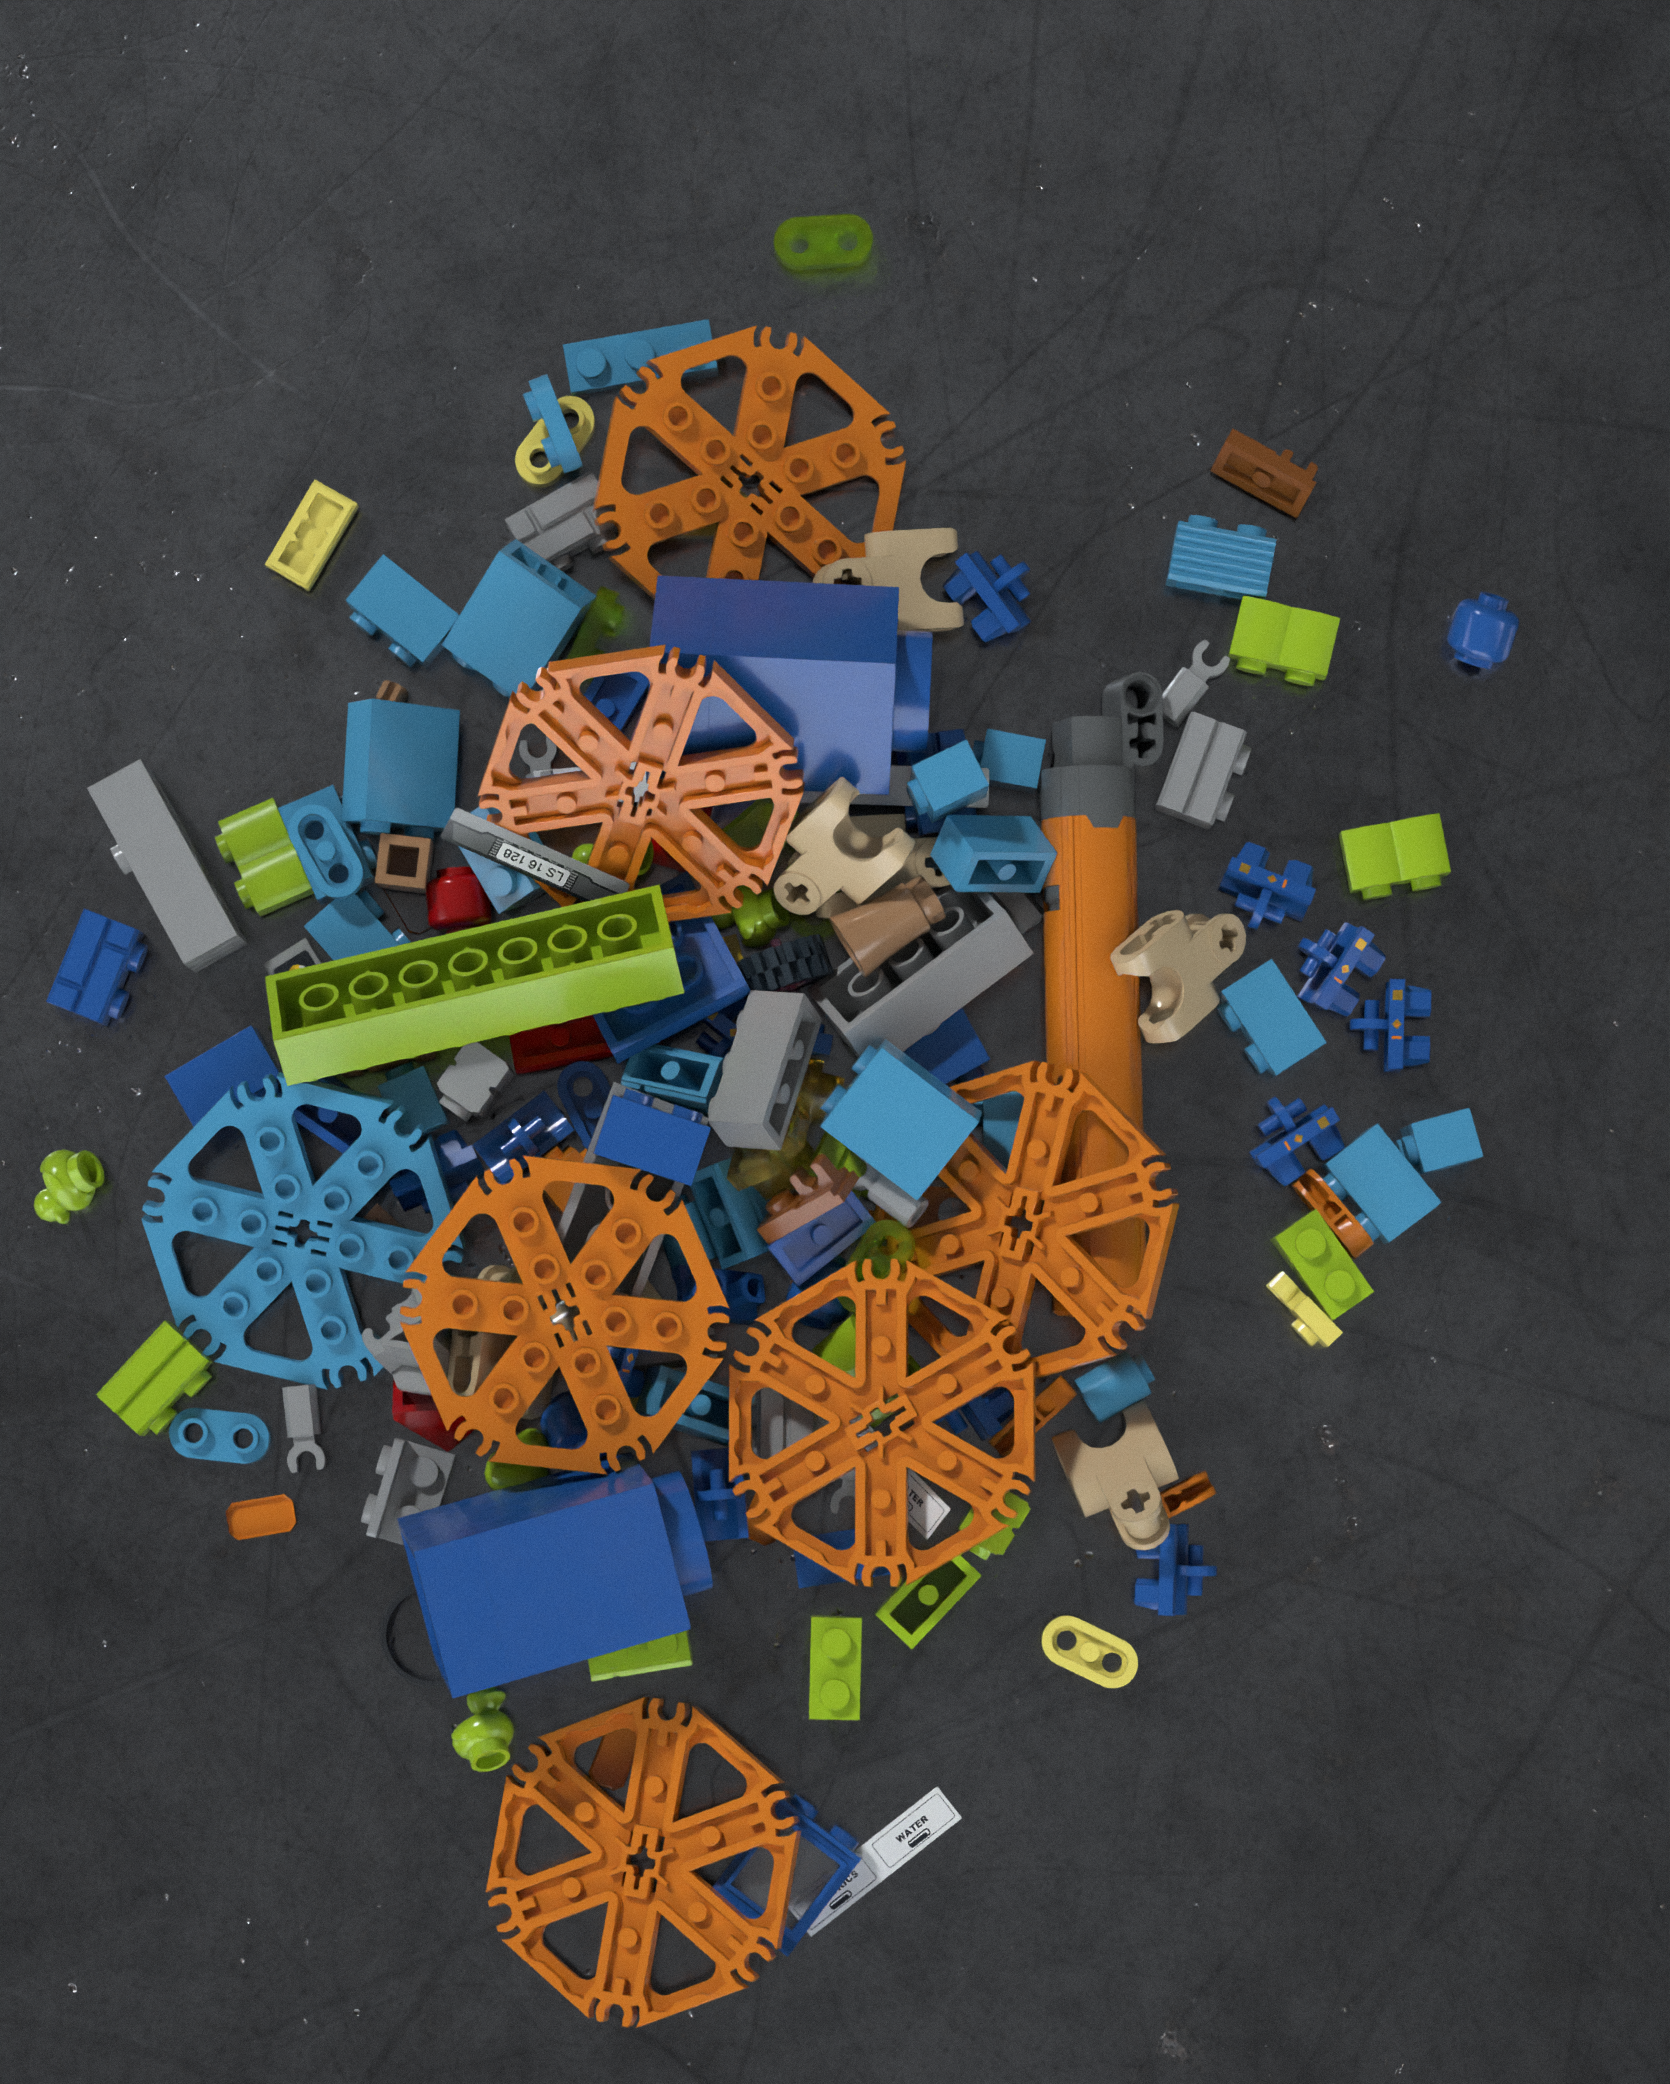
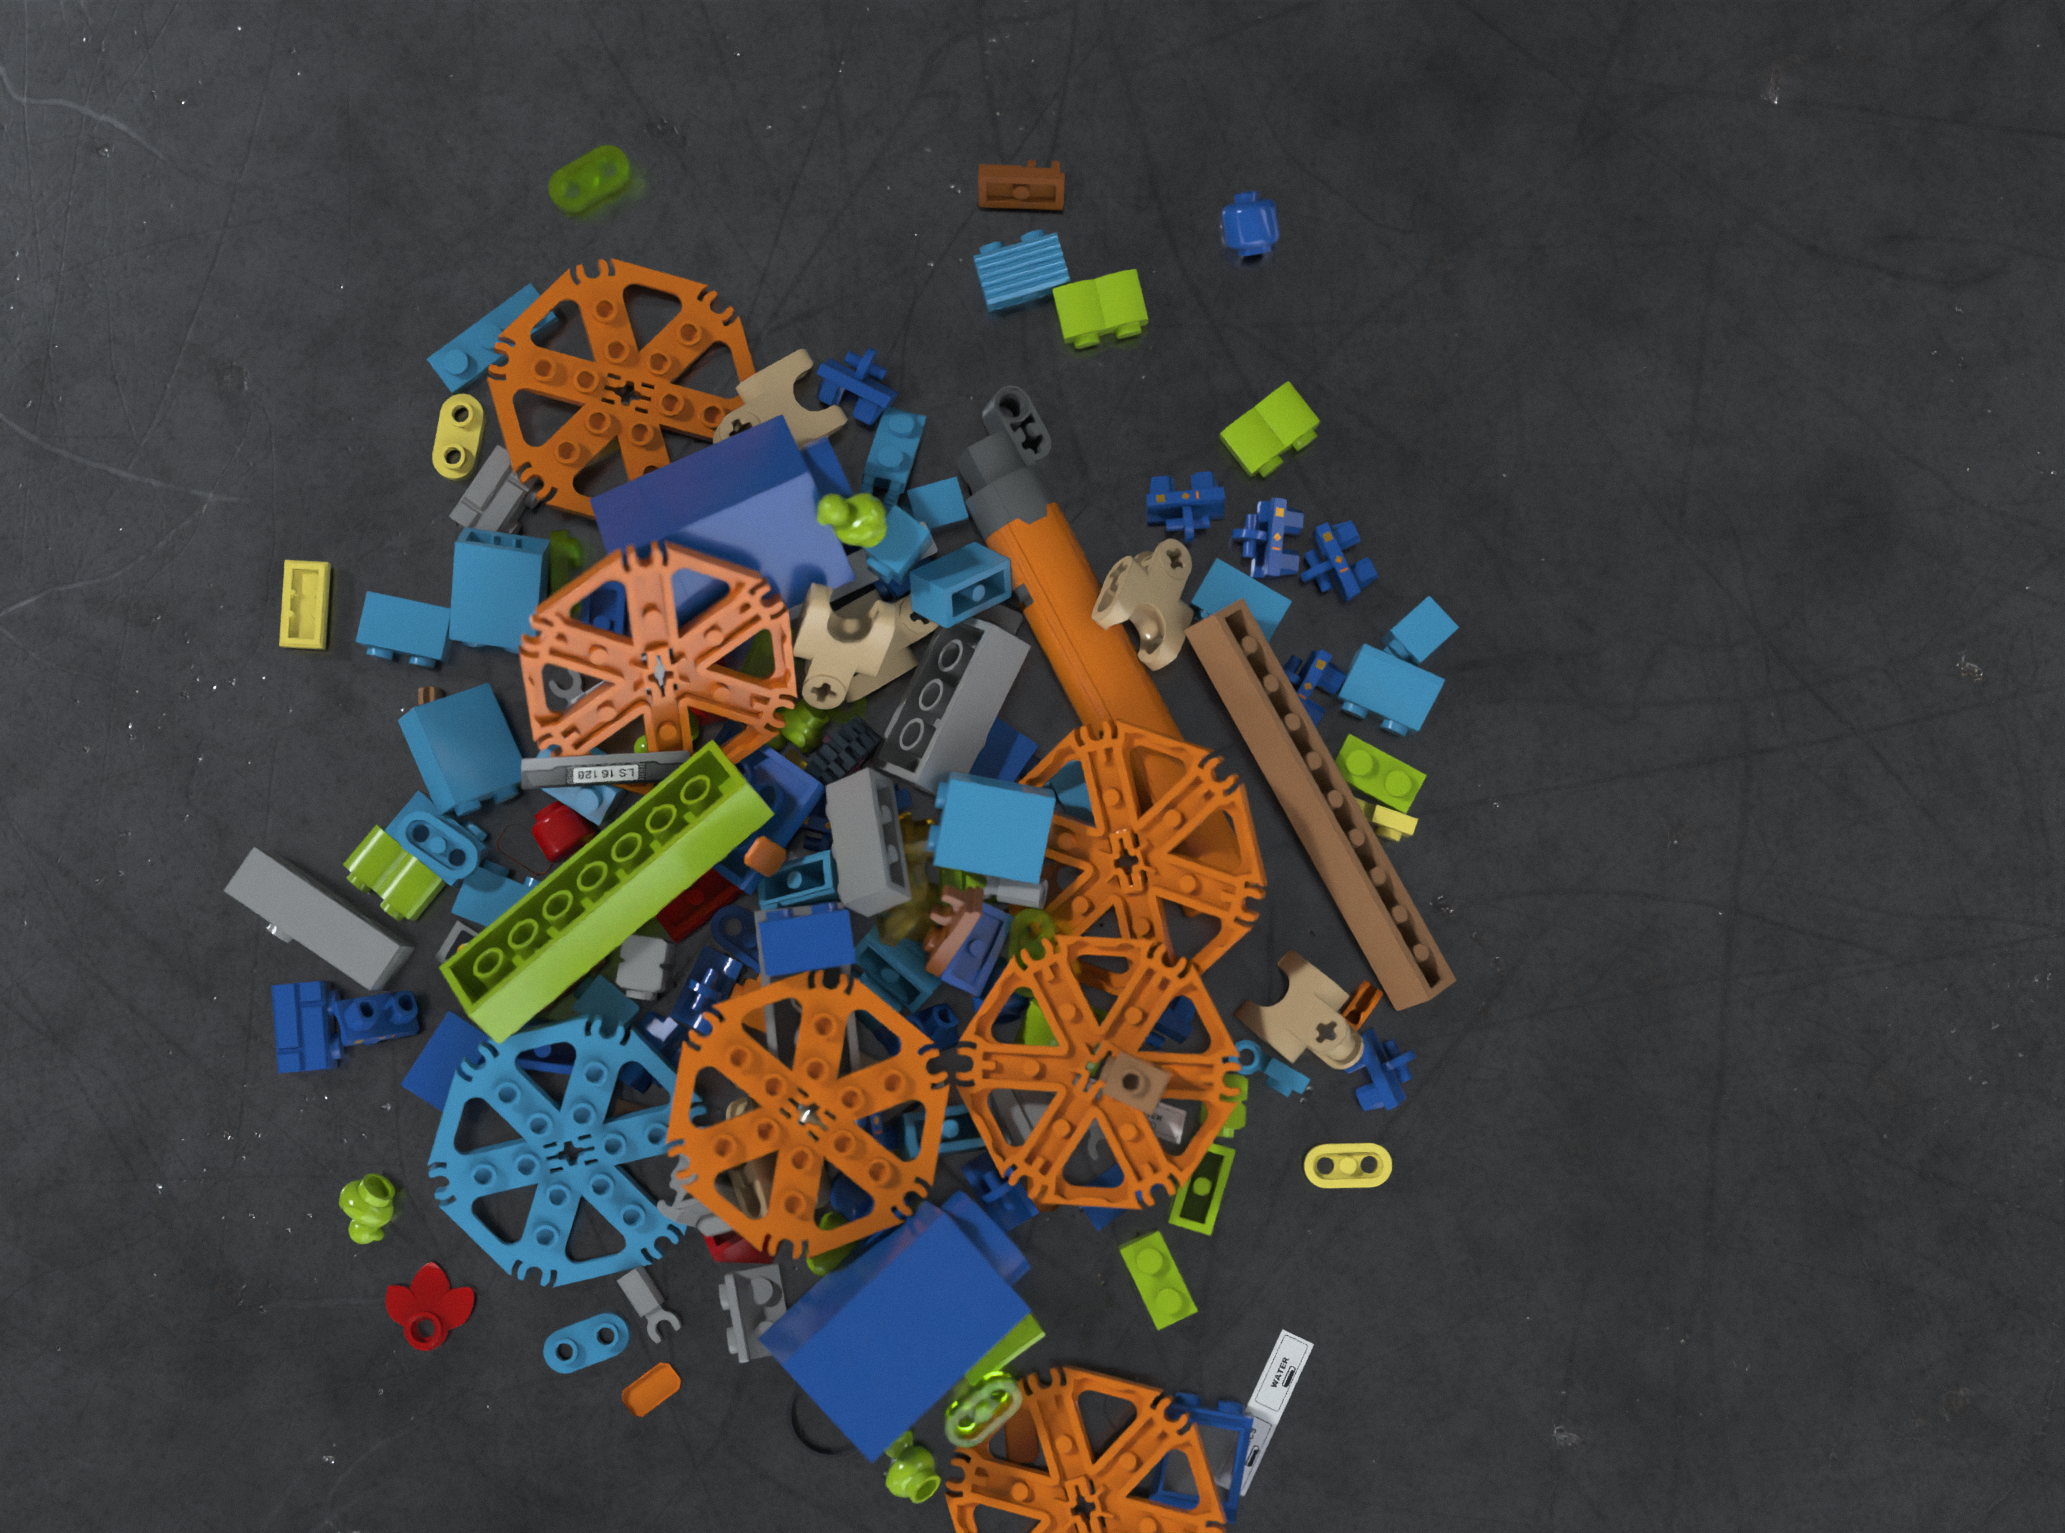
camera: 30 degrees left, 0 degrees up
lime brick [96,1320,213,1436] -> none
medium nougat brick [375,833,434,894] -> none
dark azure plate [523,374,583,474] -> none
medium nougat plant [829,875,946,978] -> none
orange piece [988,1375,1078,1458] -> none
dark azure brick [1074,1350,1155,1424] -> none
light grey brick [1154,712,1252,830] -> none
light grey bar [1162,640,1230,727] -> none
orange piece [1291,1168,1374,1260] -> none
none -> blue hips [331,990,420,1047]
none -> red plate [386,1261,475,1351]
none -> orange piece [744,836,787,878]
none -> lime animal [816,493,887,548]
none -> dark azure hinge [859,406,927,514]
none -> clear neon green plate [943,1372,1022,1447]
none -> medium nougat brick [1099,1050,1173,1115]
none -> medium nougat brick [1183,598,1457,1012]
none -> dark azure plate [1227,1040,1311,1097]

